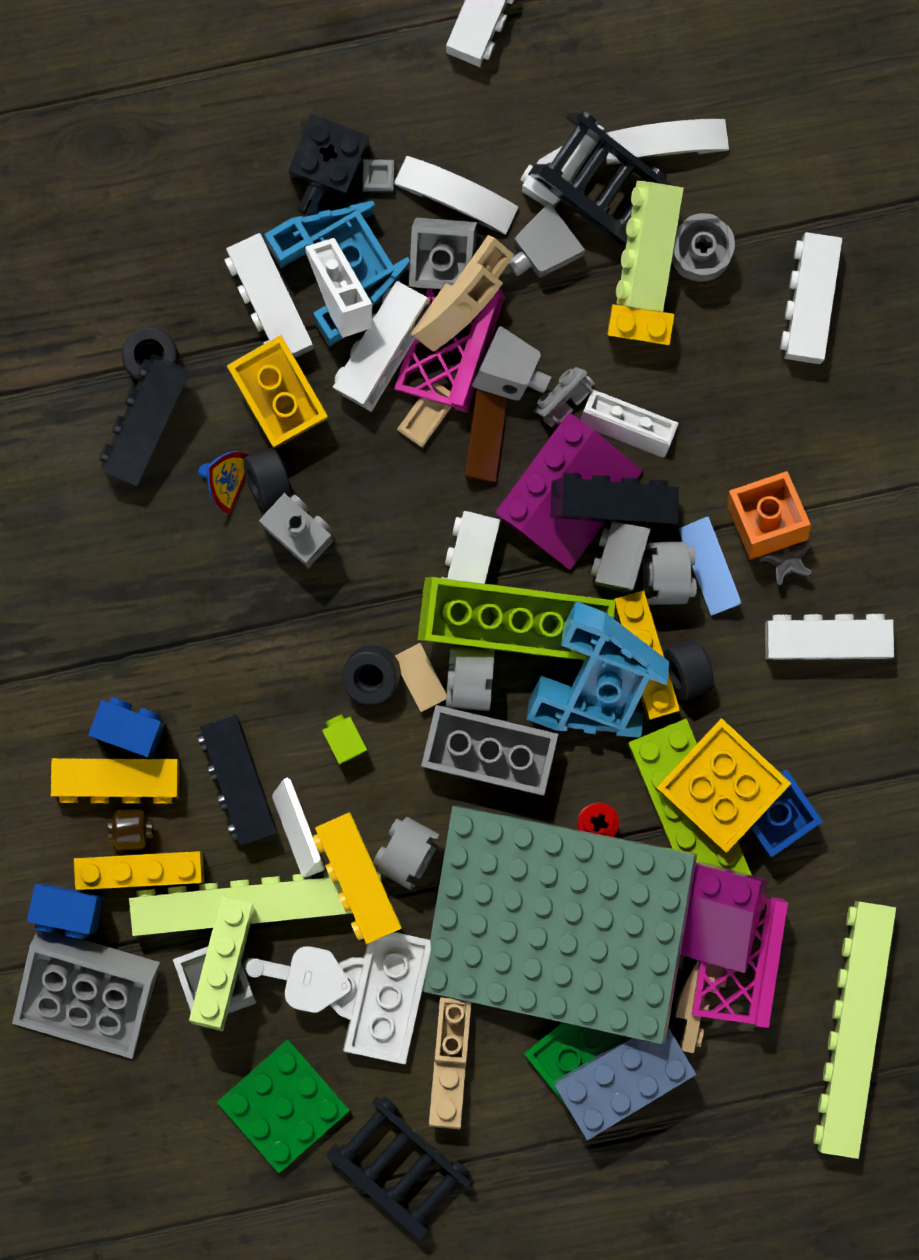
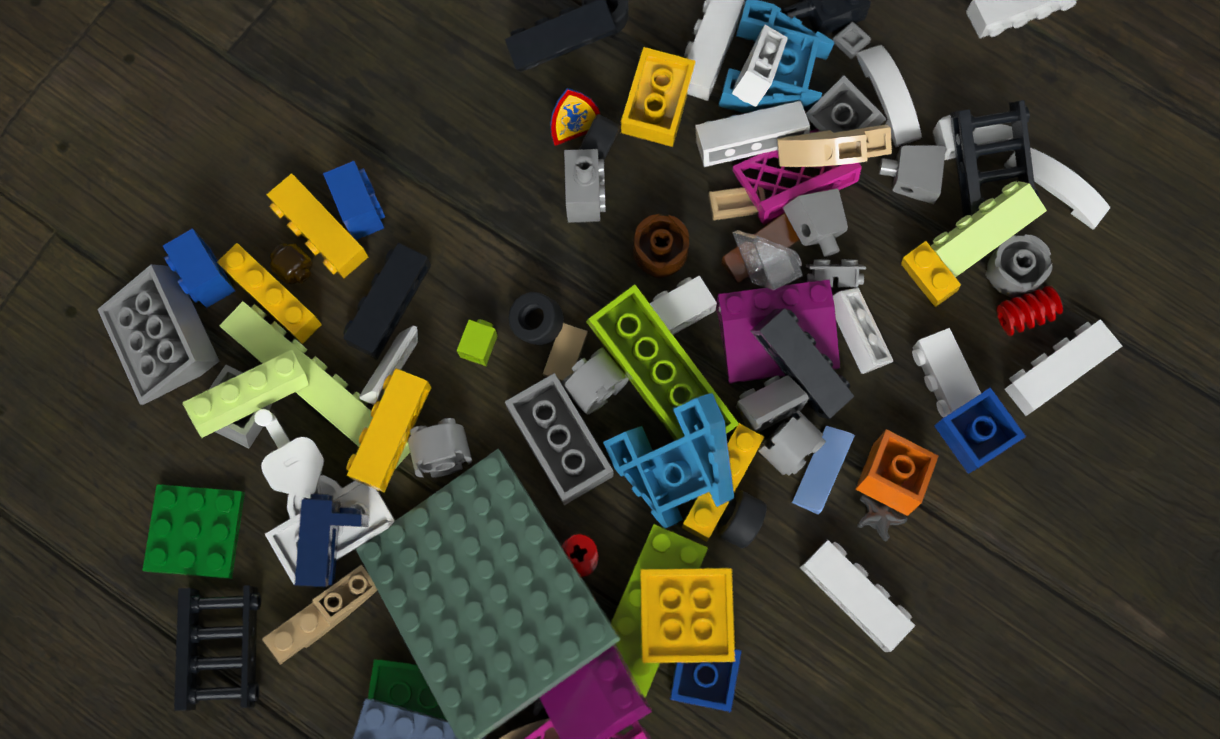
camera: 50 degrees right, 10 degrees down
none -> dark blue brick [294,494,369,587]
none -> reddish brown brick [633,214,689,279]
none -> clear slope [733,230,803,290]
none -> white brick [912,328,981,417]
none -> blue brick [934,387,1026,474]
none -> red piece [997,286,1063,336]

